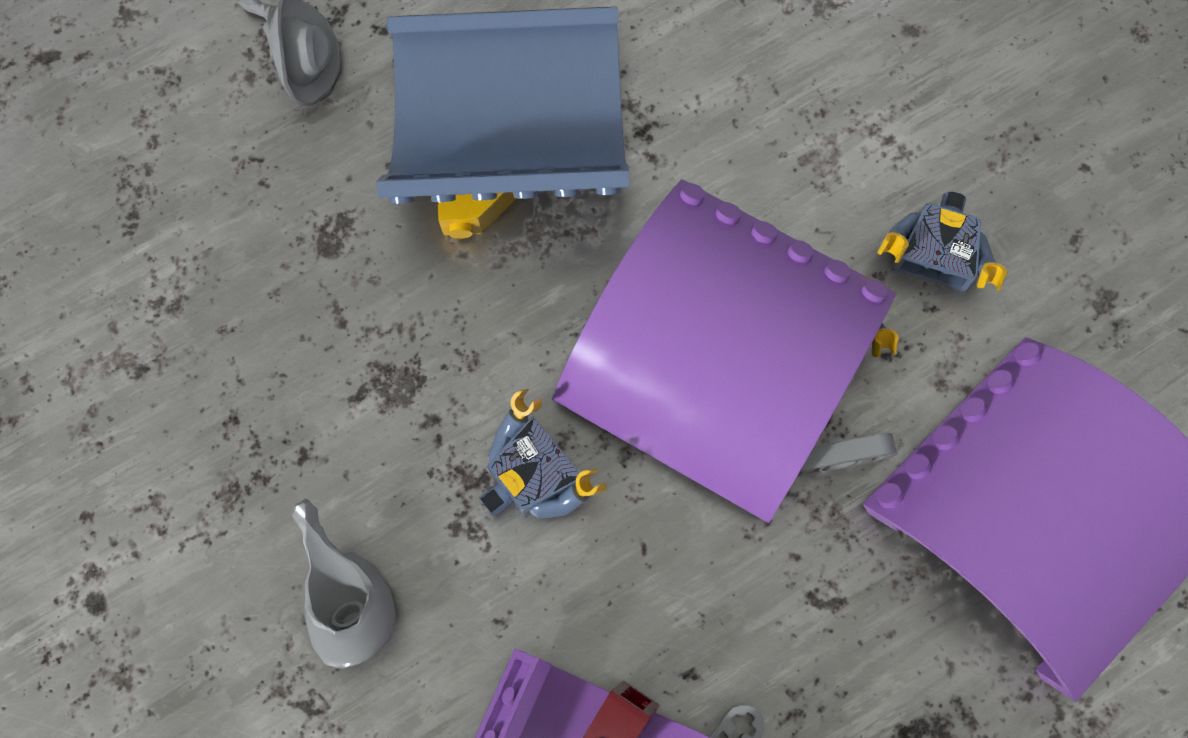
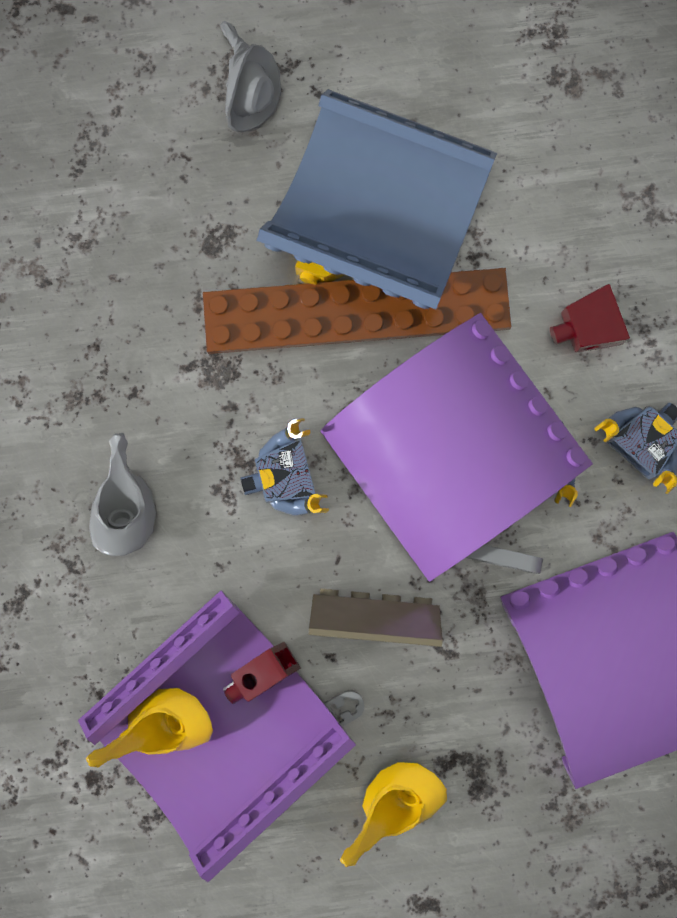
camera: 20 degrees right, 10 degrees up
none -> dark orange plate [203,268,511,354]
none -> dark tan slope [308,589,443,647]
none -> dark red torso [550,284,630,352]

